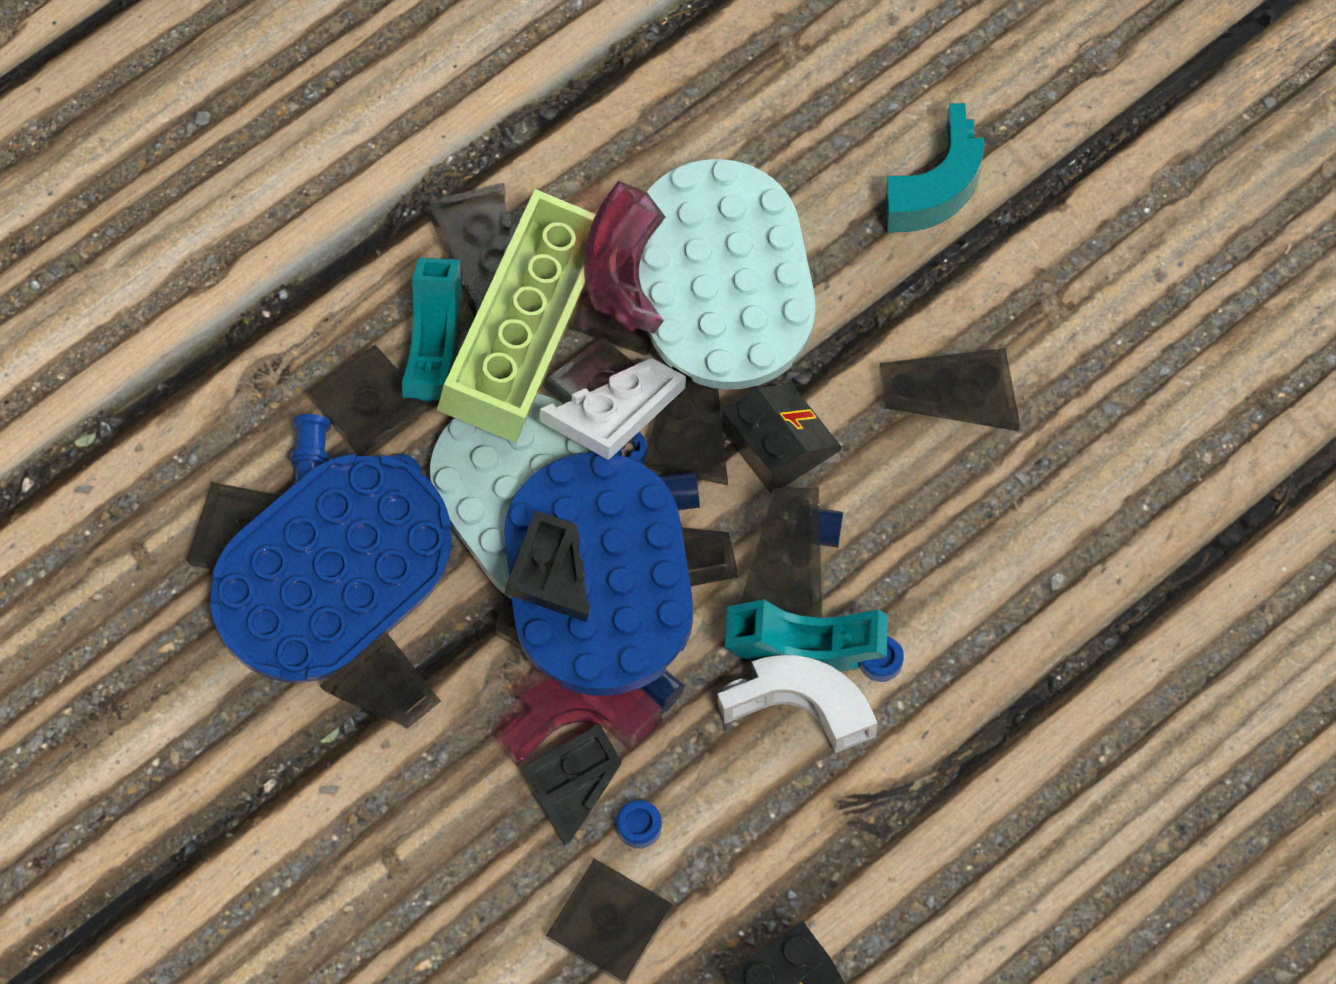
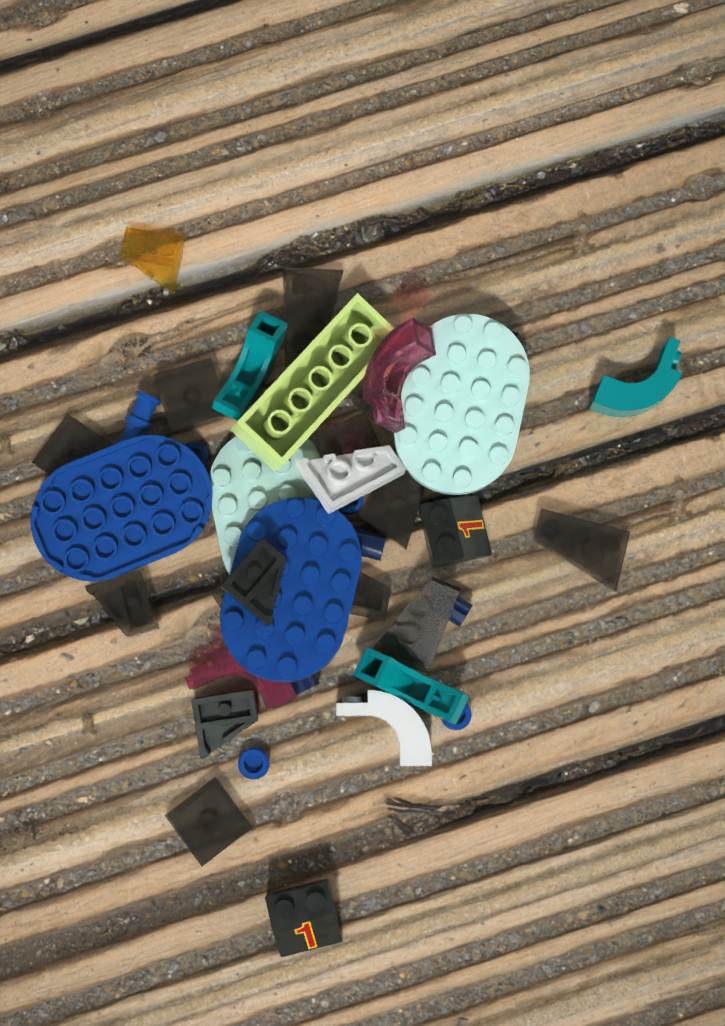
camera: 15 degrees right, 15 degrees up
none -> clear yellow wing [120,227,185,294]

